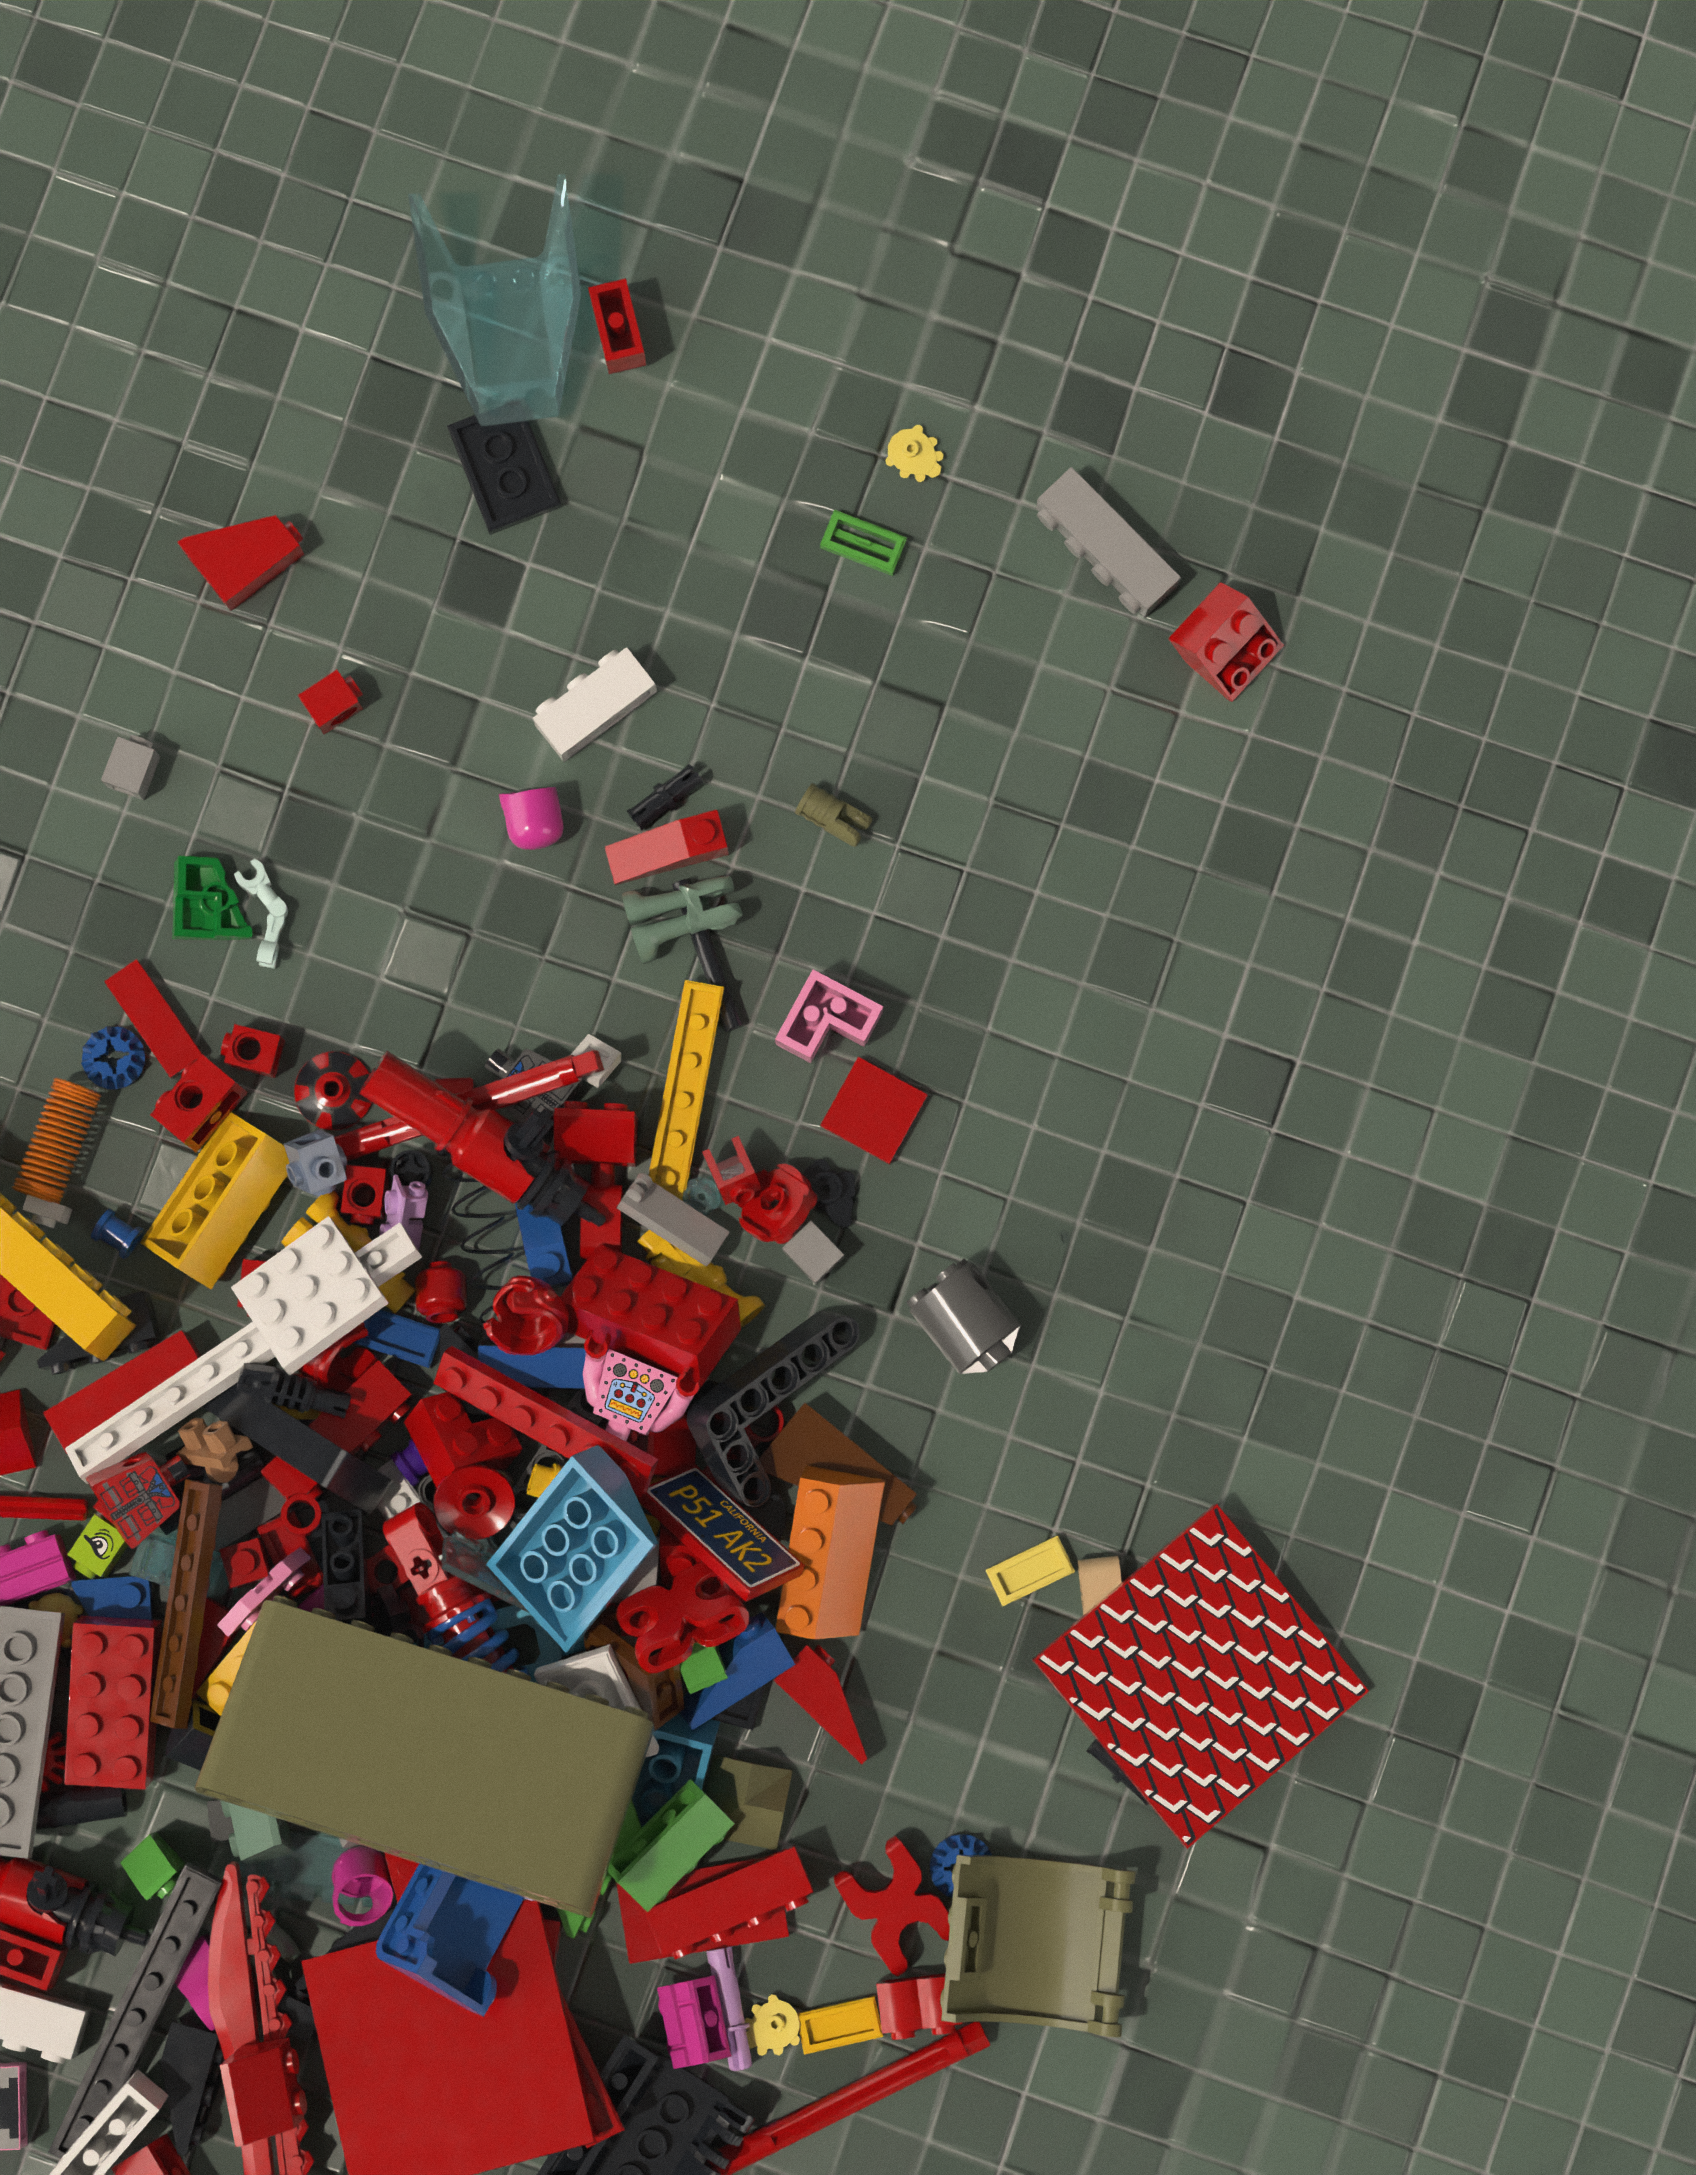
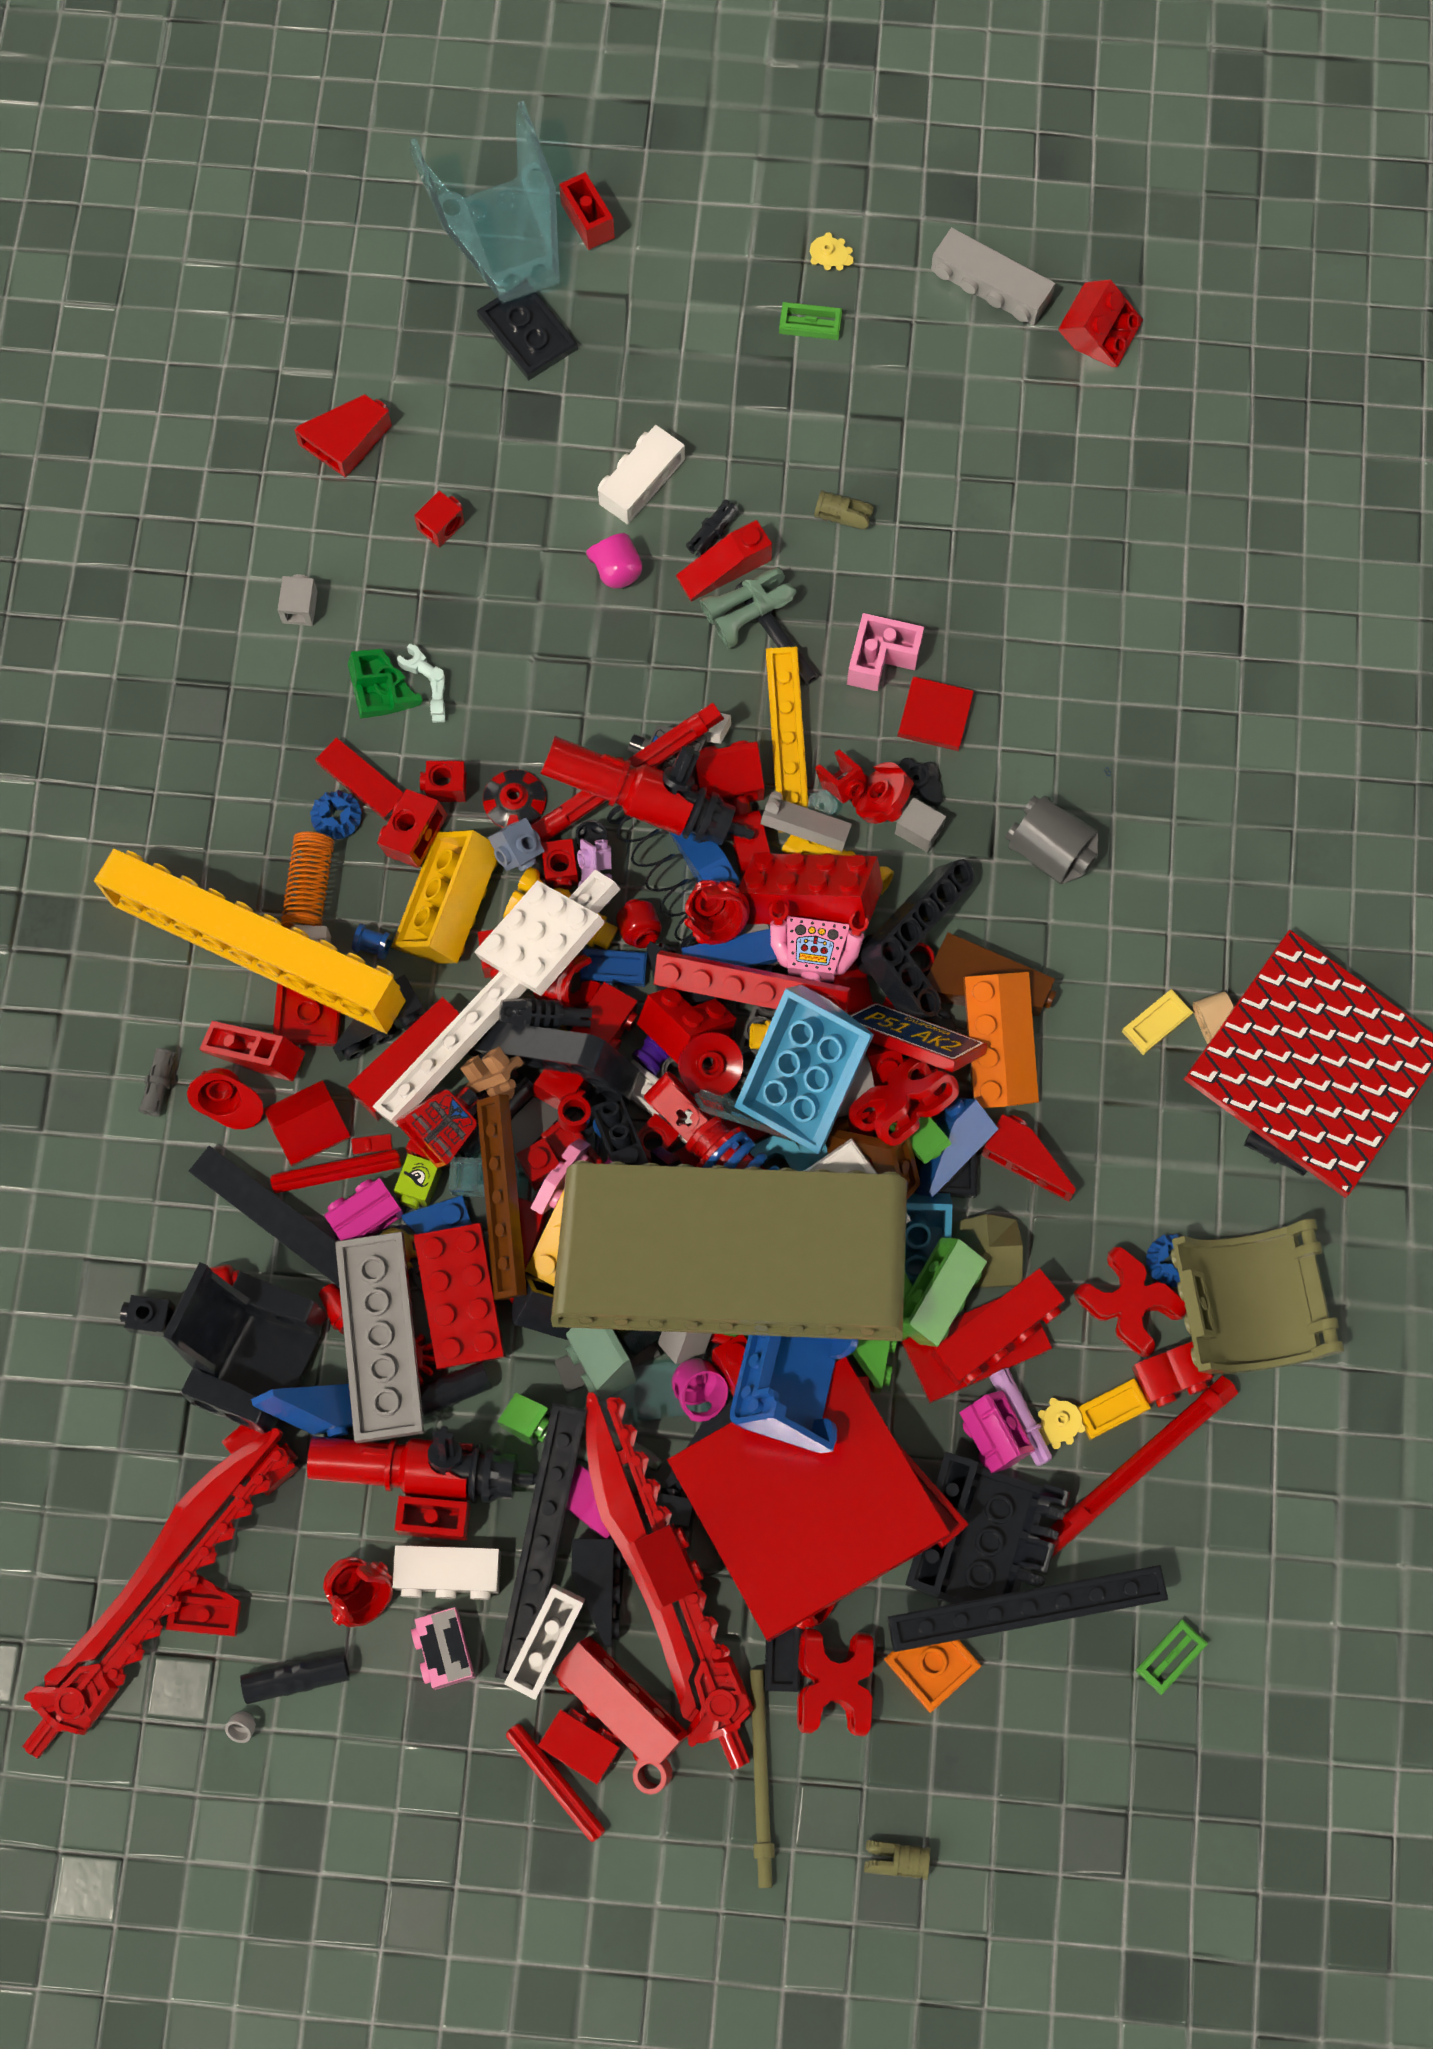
camera: 15 degrees left, 10 degrees down
none -> red piece [351,1134,392,1155]

